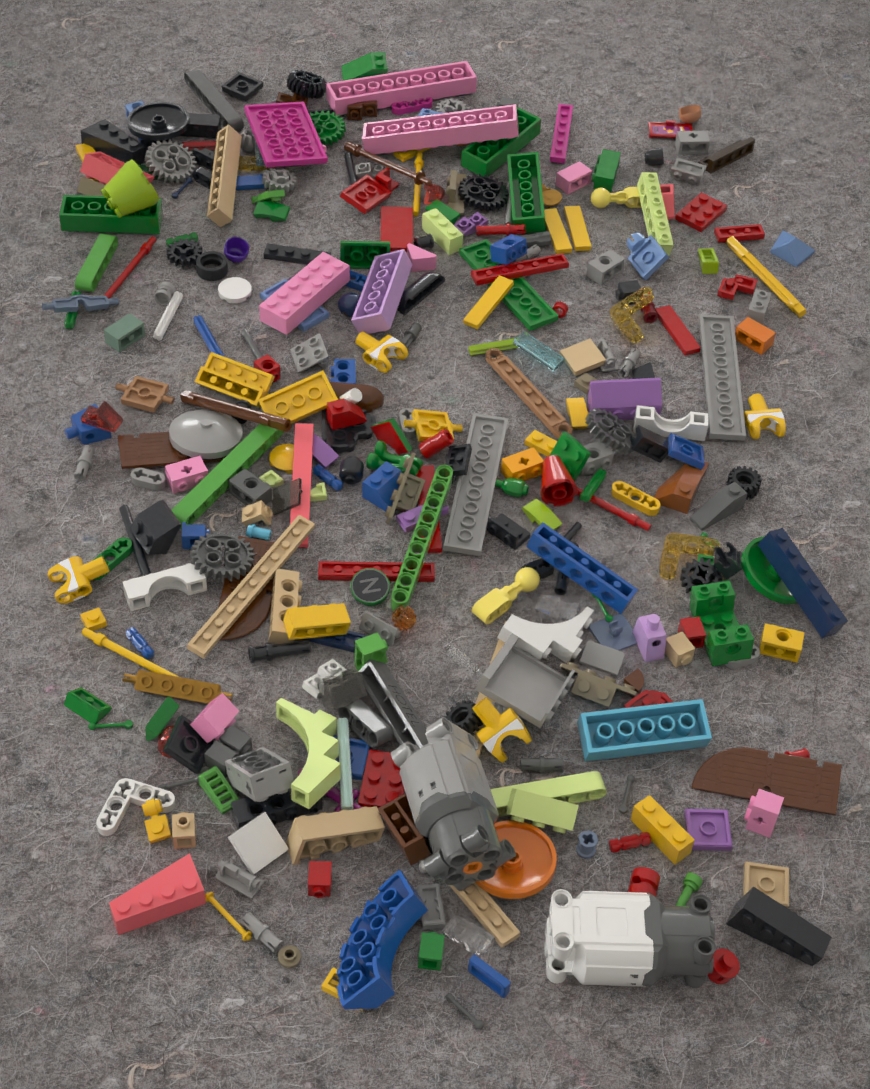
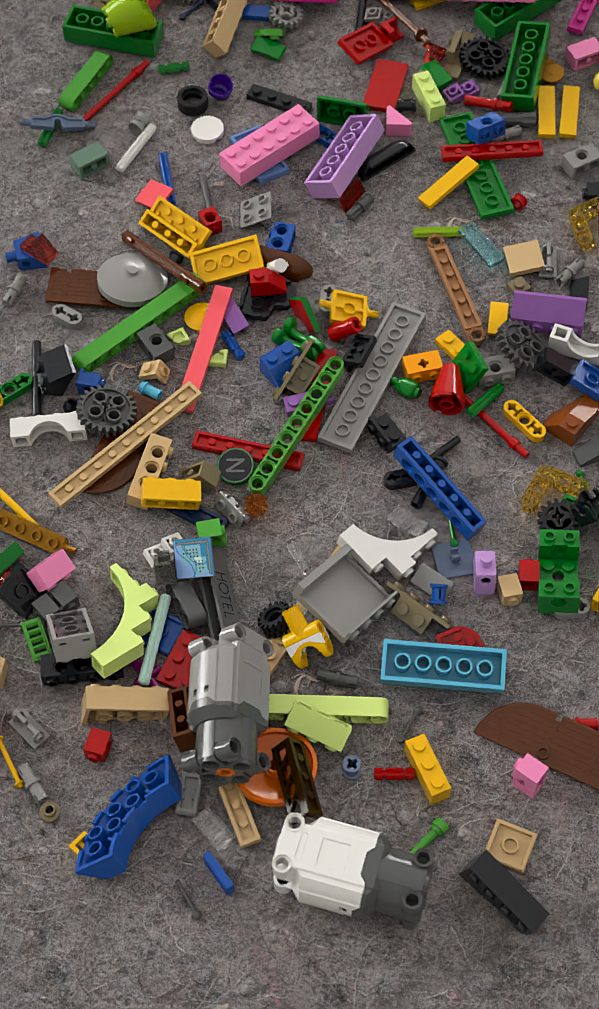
camera: 20 degrees right, 10 degrees up
medium nougat plate [115,376,175,413] -> none
blue axle [126,627,154,660] -> none
bright pink brick [165,456,208,494] -> none
black gear [167,238,203,268] -> none
white tile [228,812,289,875] -> none
black pin [248,640,311,664] -> none
clear smoke piece [271,478,303,516] -> none
dark blue hair [337,292,360,317] -> none
black head [339,456,364,485] -> none
yellow connector [355,331,408,373] -> none
yellow bar [413,152,424,216] -> none
green brick [418,932,445,971] -> none
light yellow beam [472,567,540,625] -> none
lime slope [522,499,562,530] -> none
reddish brown tile [623,668,644,694] -> none
red wheel [627,867,660,897] -> none
medium lavender tile [684,809,733,851] -> none
red piece [708,948,740,985] -> none
none -> black hinge [63,398,77,413]
none -> coral piece [135,179,174,208]
none -> piece [172,536,215,580]
none -> dark tan slope [177,460,221,492]
none -> dark brown fence [271,737,323,825]
none -> clear red tile [338,178,365,213]
none -> blue bush [429,584,448,605]

